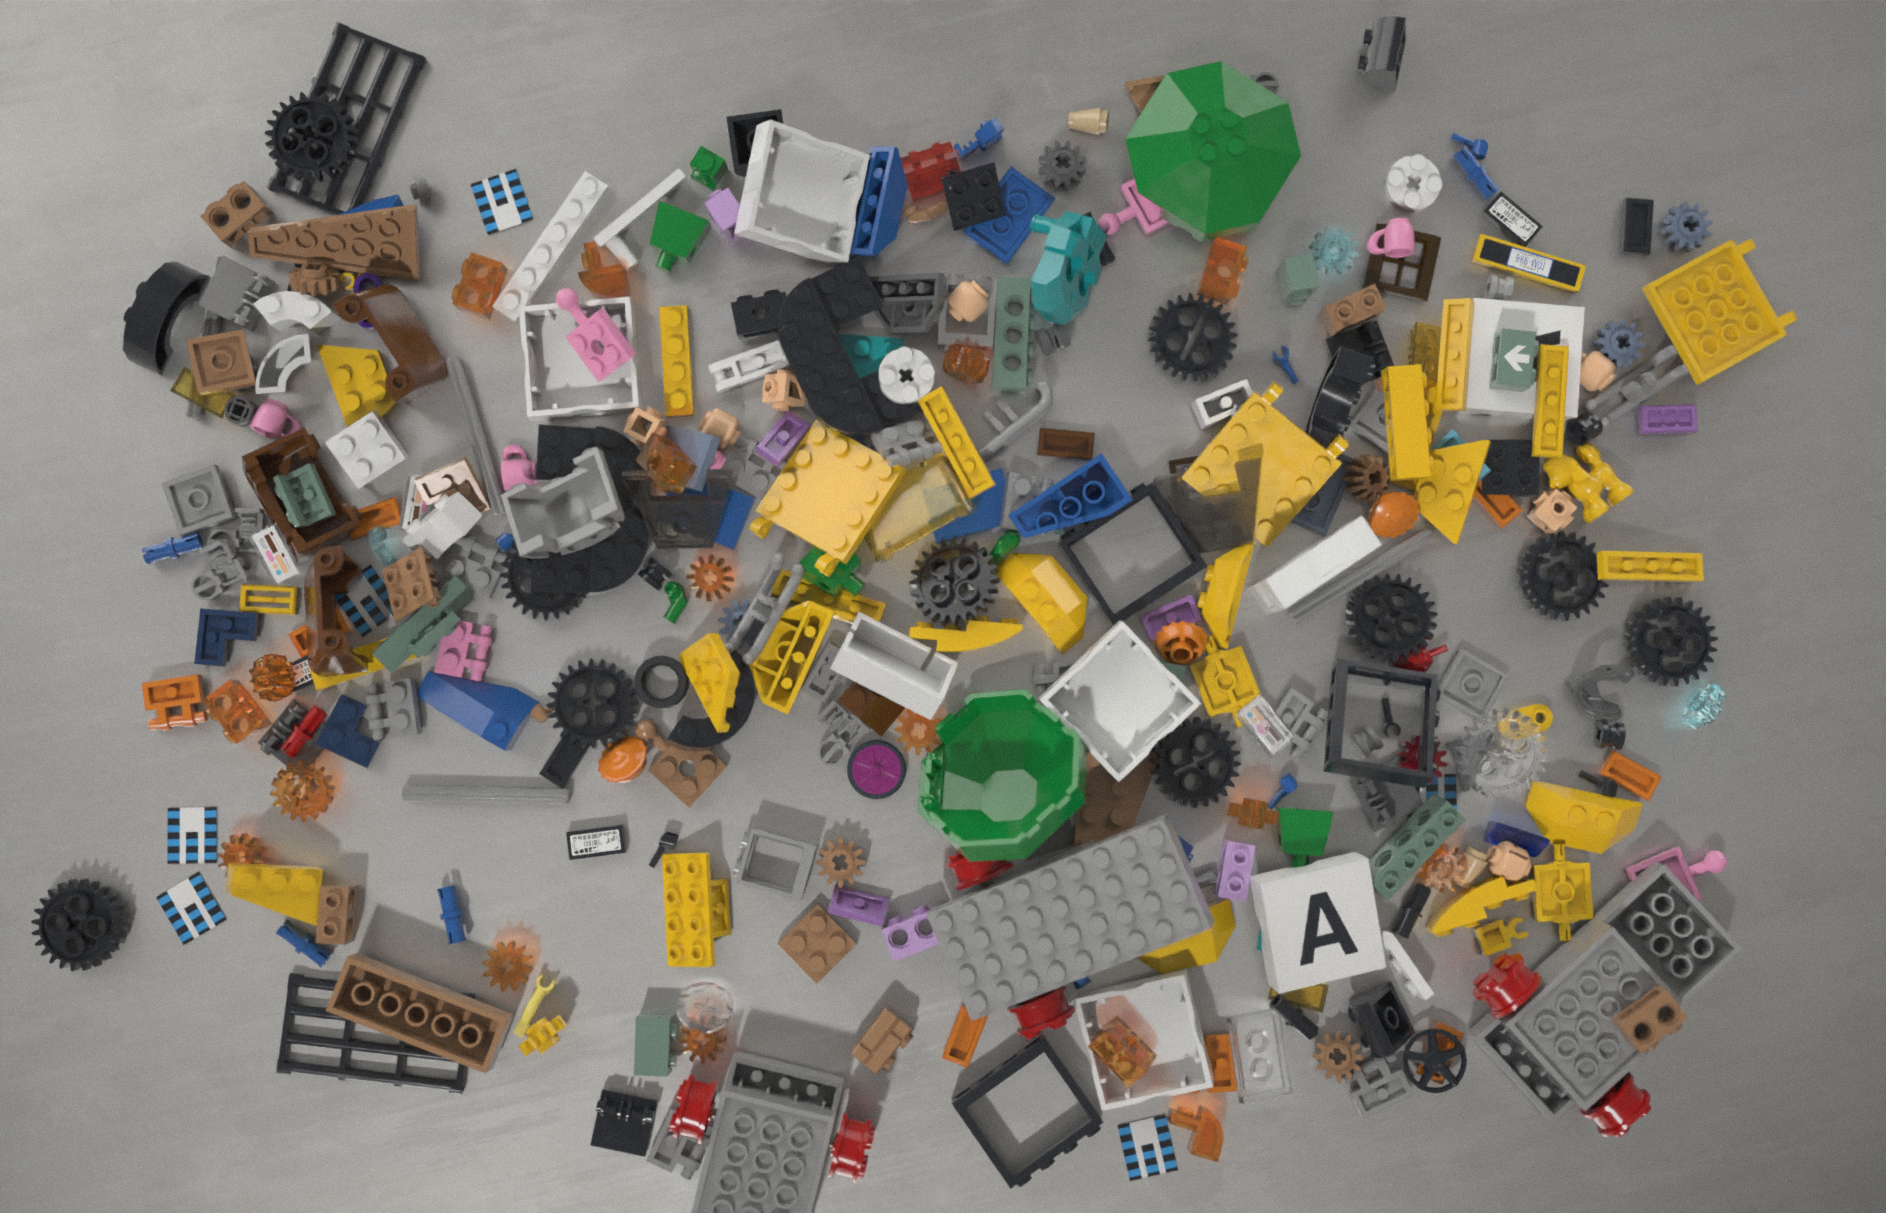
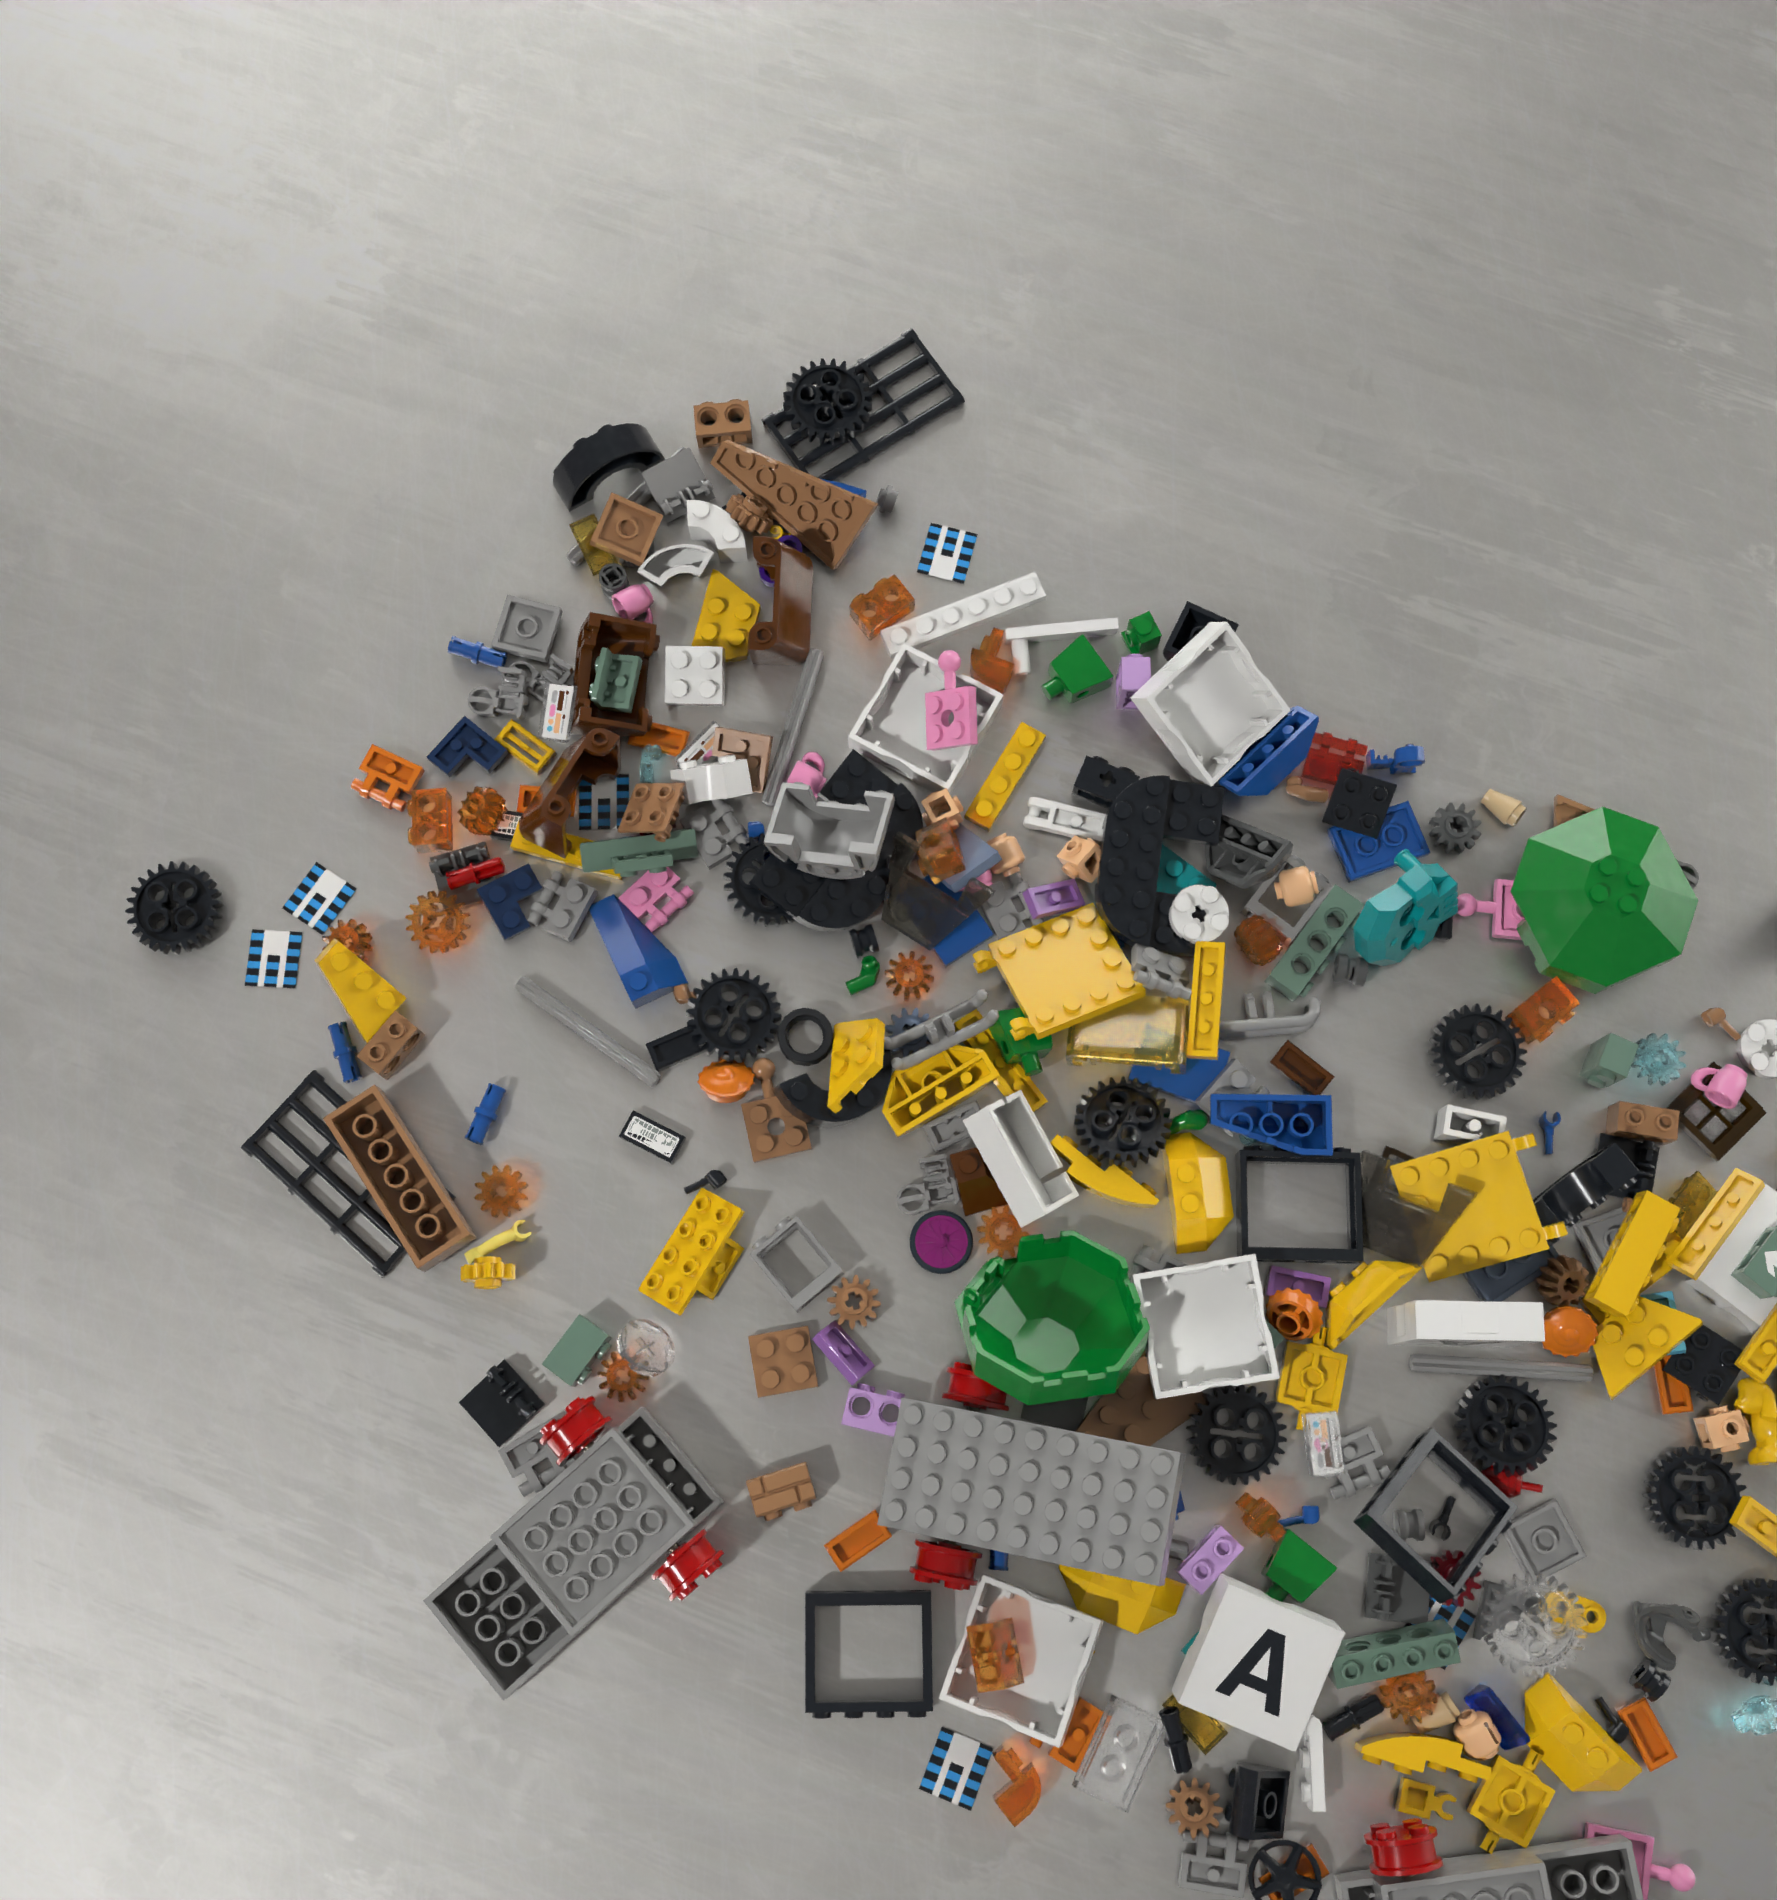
camera: 40 degrees right, 10 degrees down
none -> medium nougat hand [1701,1008,1741,1041]

